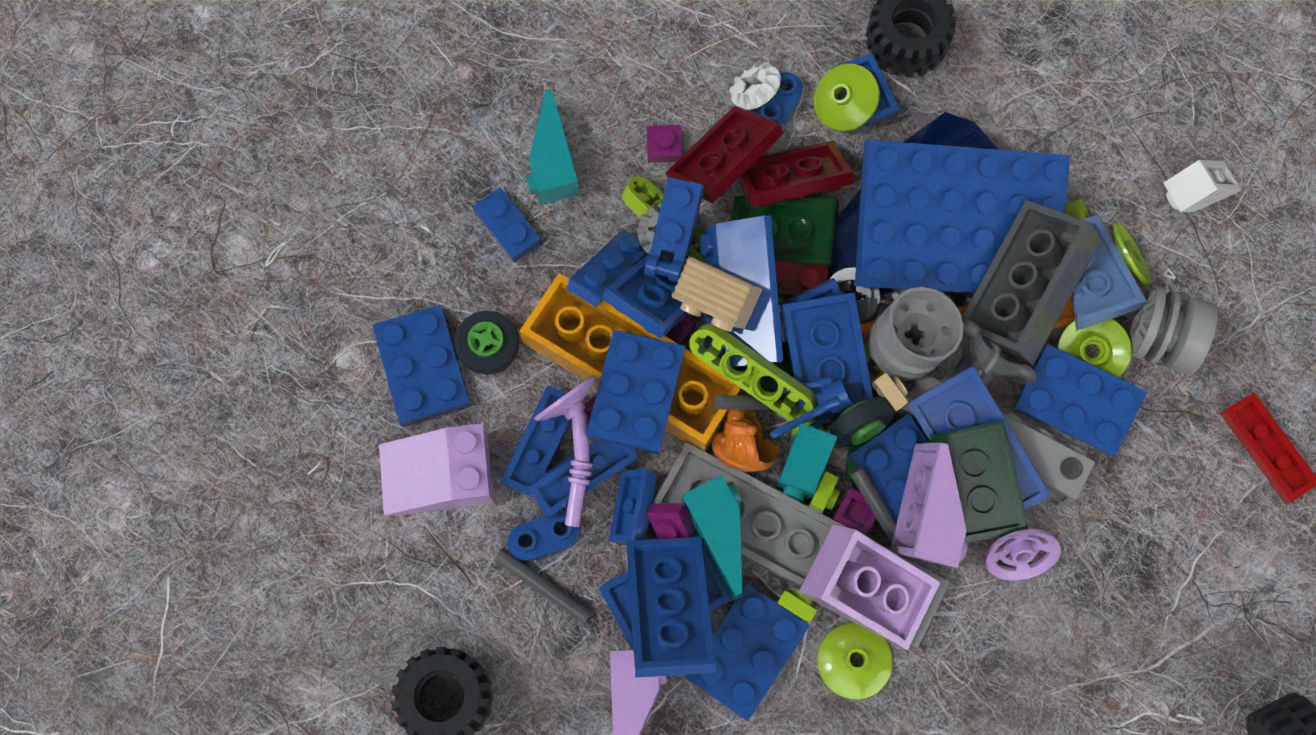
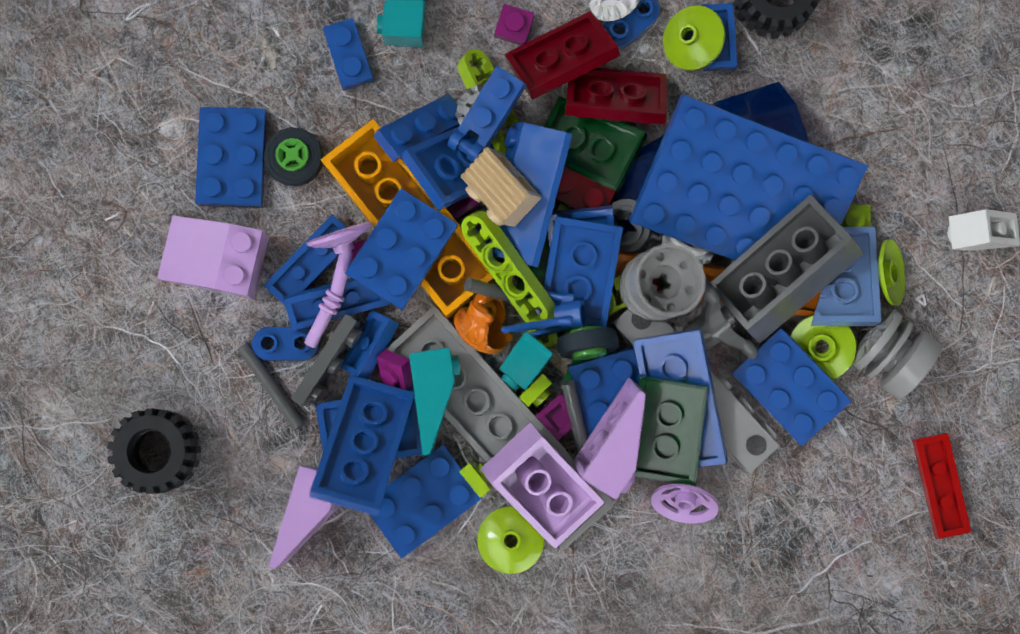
camera: 20 degrees right, 10 degrees up
tan plate [871,373,908,413] -> none
none -> dark grey plate [291,314,363,406]

